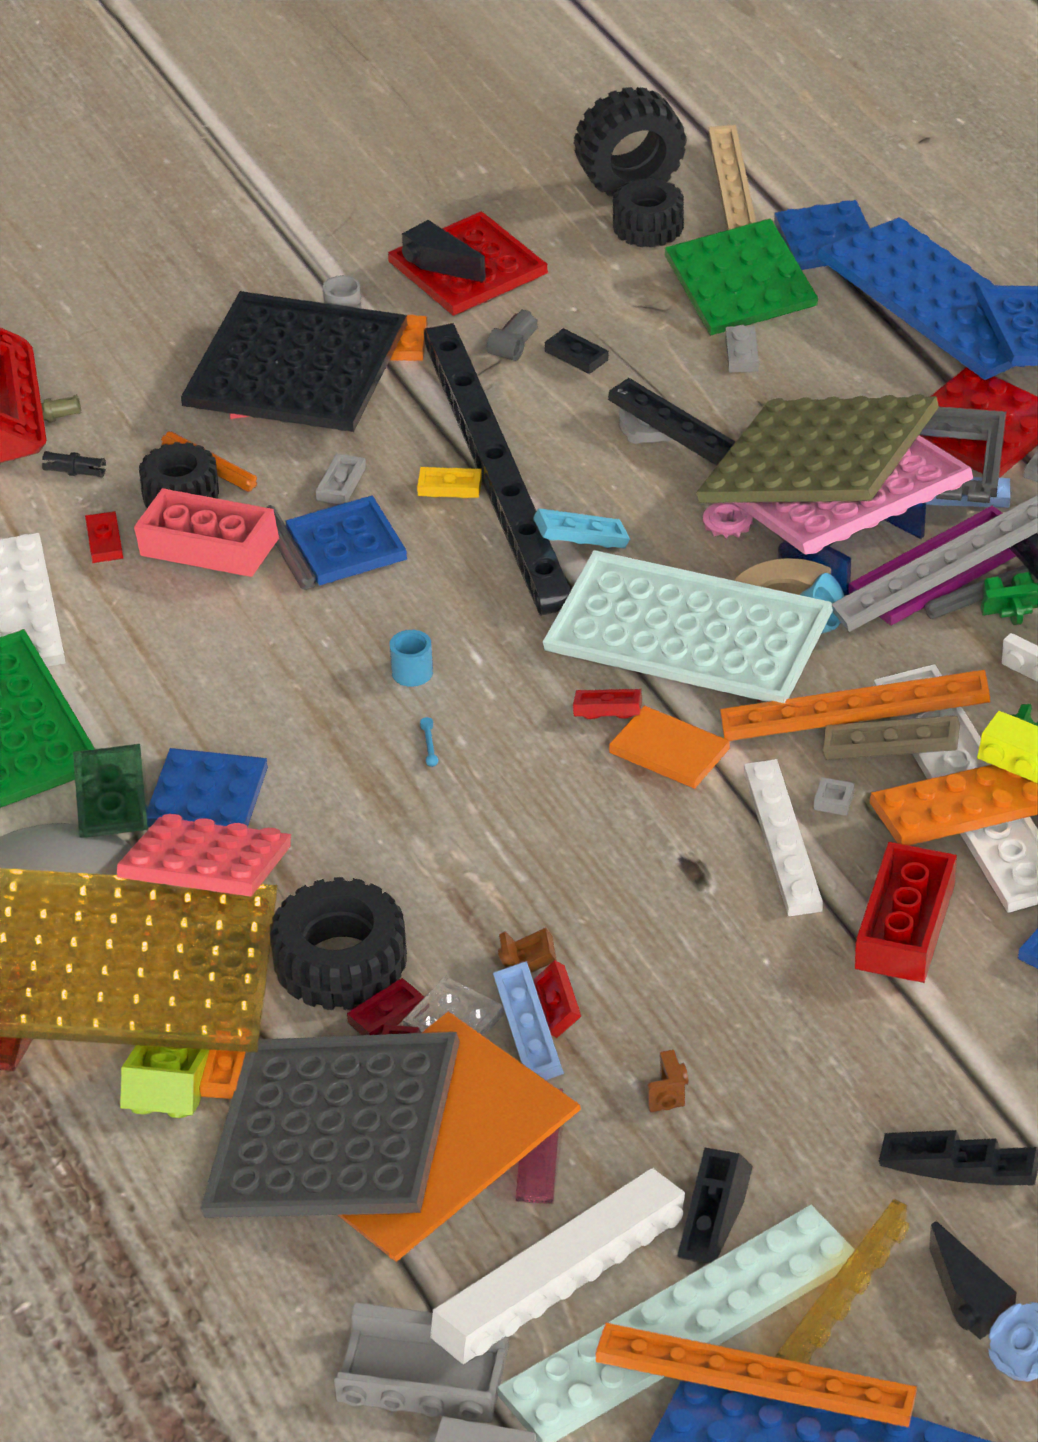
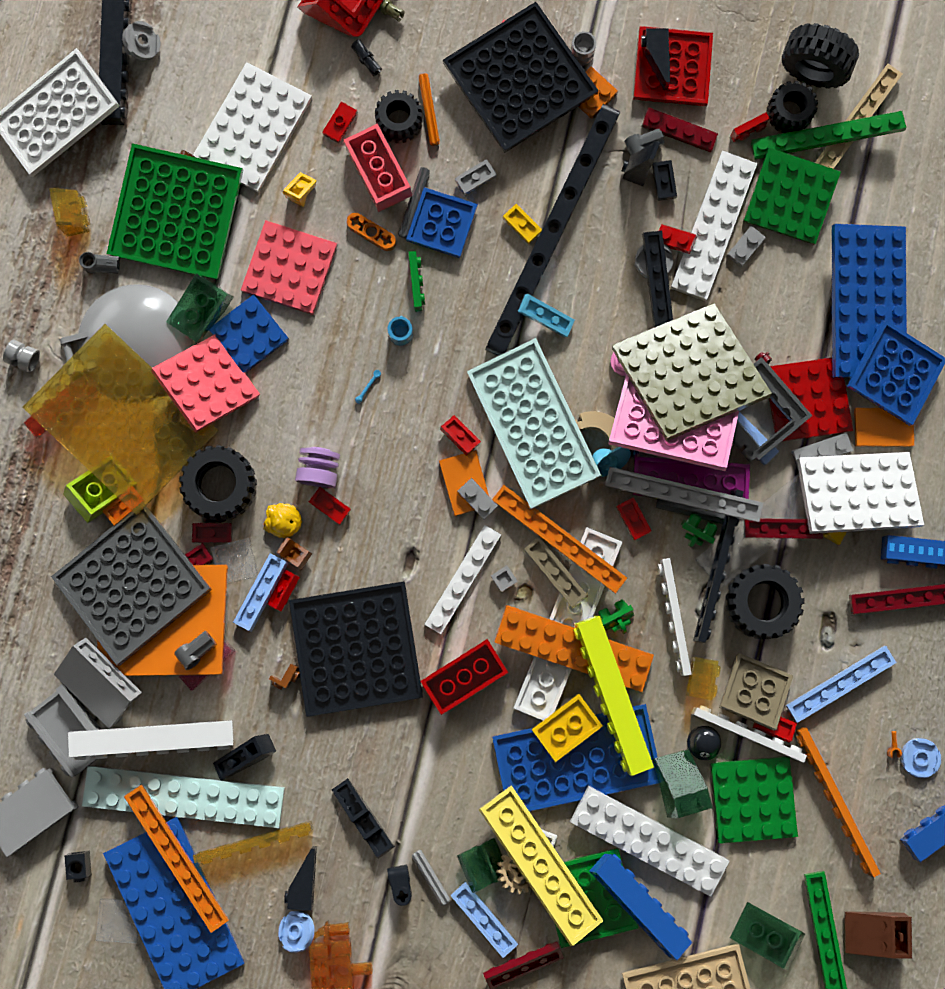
camera: 35 degrees right, 40 degrees up
blue plate [774,200,870,270] -> none
none -> light grey panel [54,638,142,729]
none -> dark grey piece [174,631,217,670]
none -> coral plate [241,220,337,315]
none -> yellow hair [263,503,302,538]
none -> yellow slope [283,172,317,207]
none -> black plate [289,581,423,717]
none -> lavender wheel [295,447,340,488]
none -> red plate [308,487,351,525]
none -> orange beam [347,213,396,251]
none -> green plate [409,251,425,312]
none -> light grey plate [457,478,498,519]
none -> red plate [616,497,652,541]
none -> black wedge [621,141,660,186]
none -> dark red plate [641,107,718,153]
none -> red plate [659,224,697,254]
none -> white plate [671,151,757,302]
none -> red plate [730,112,770,142]
none -> green plate [751,111,906,160]

